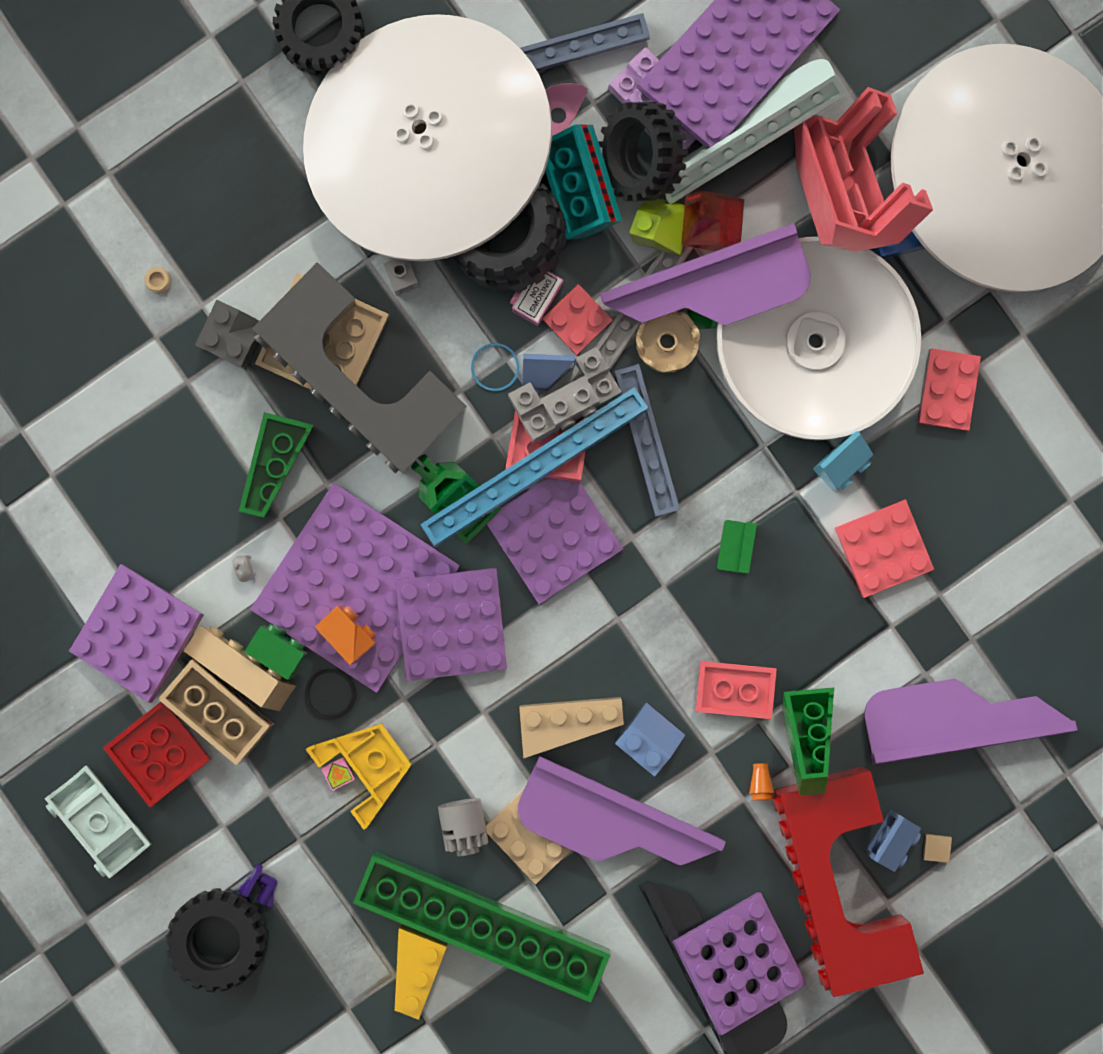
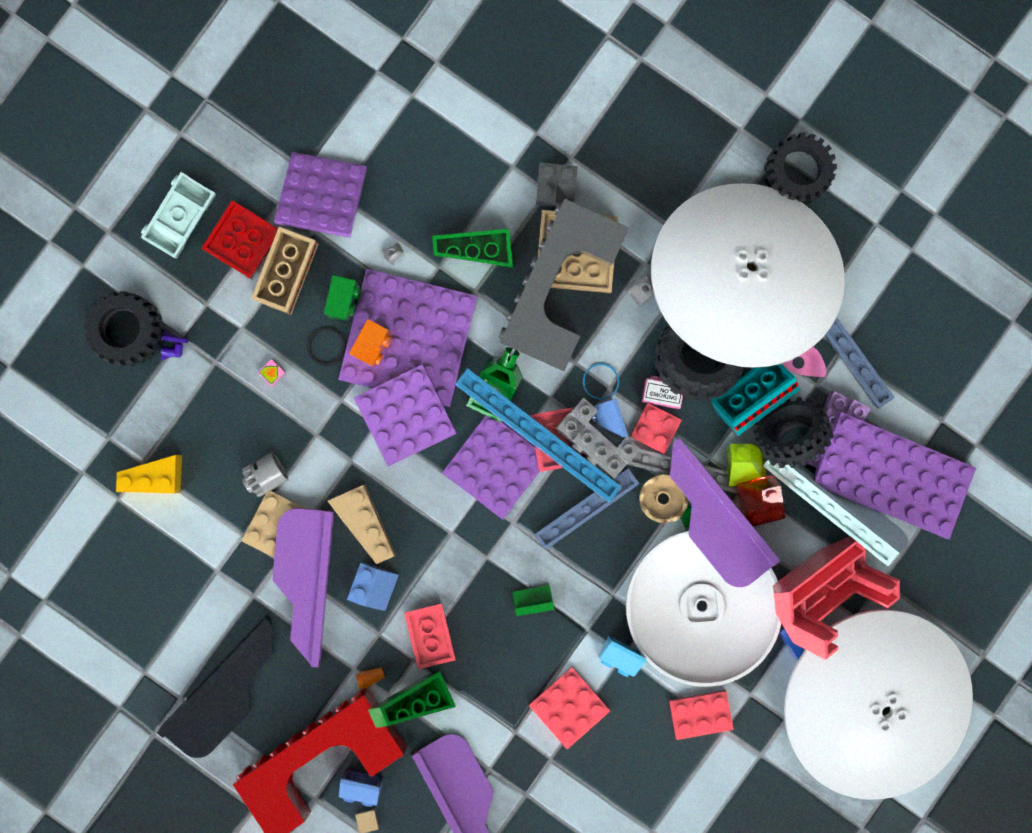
camera: 70 degrees right, 0 degrees up
tan tile [145,267,171,293] -> none
tan wedge [184,625,296,711] -> none
yellow wing [306,723,412,829] -> none
green brick [353,851,611,1003] -> none
medium lavender piece [672,892,807,1035] -> none

